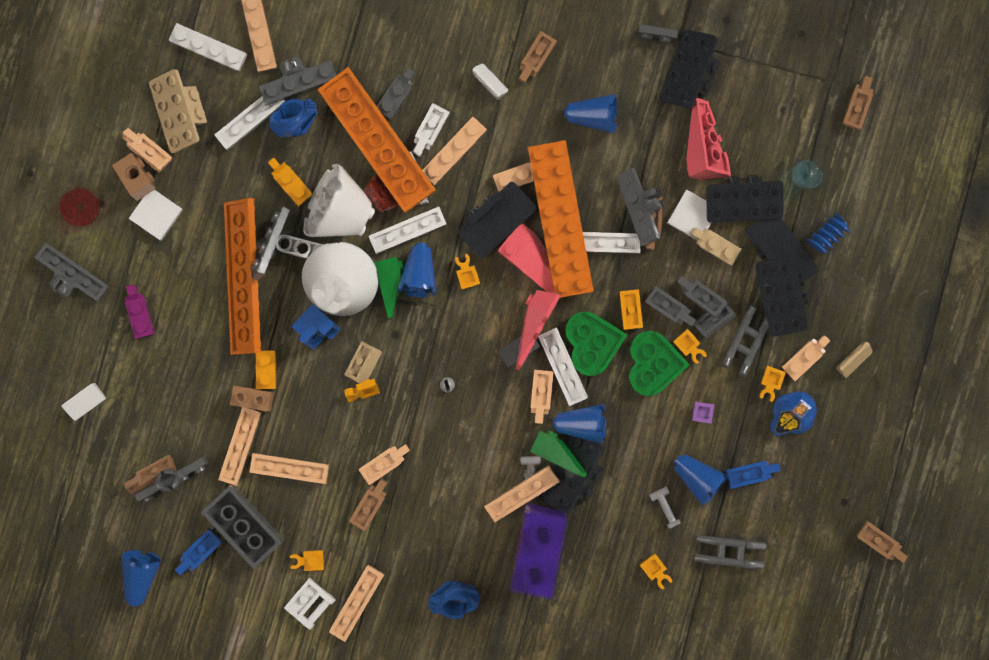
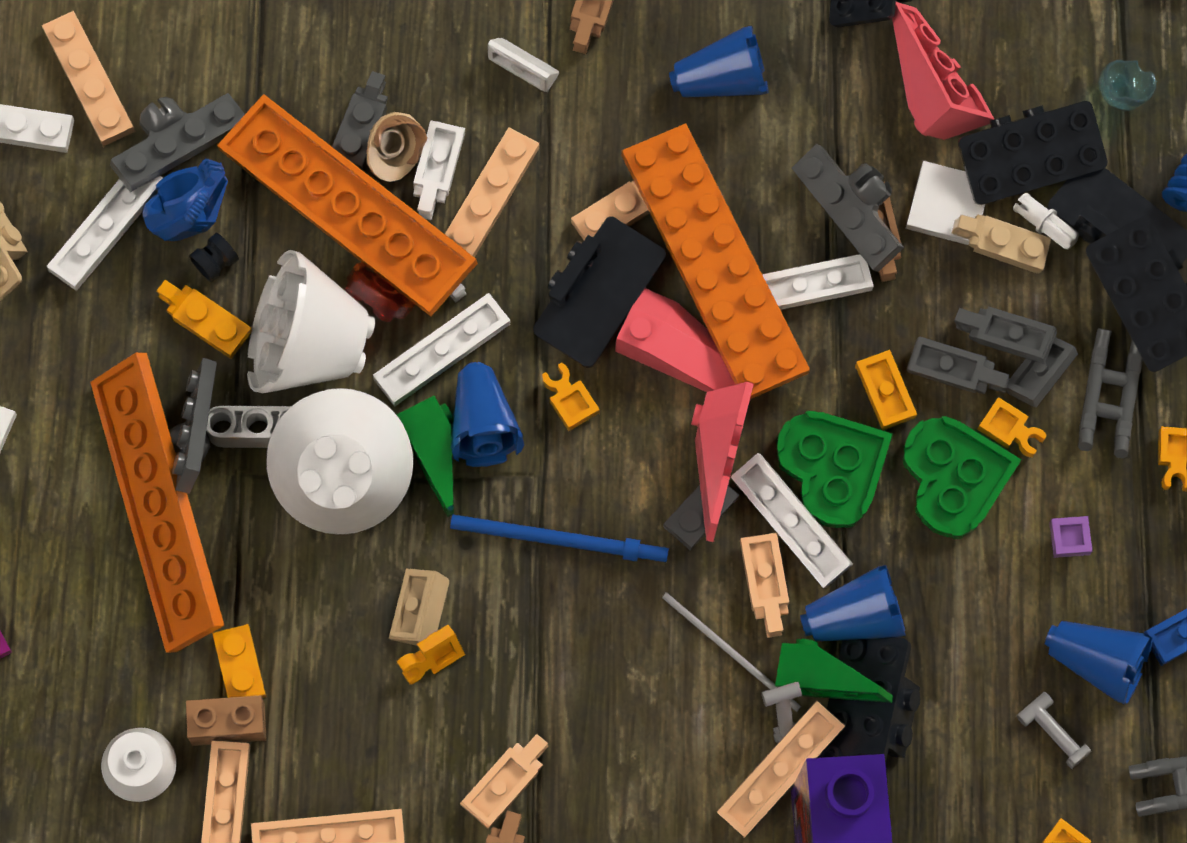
camera: 25 degrees left, 15 degrees down
blue plate [291,304,341,350] -> none
light grey hinge [440,377,455,393] -> none
none -> white cone [101,728,176,802]
none -> black wheel [189,232,239,282]
none -> tan piece [367,112,427,182]
none -> blue bar [450,514,669,563]
none -> light grey piece [662,592,801,712]
none -> white axle [1013,193,1079,250]

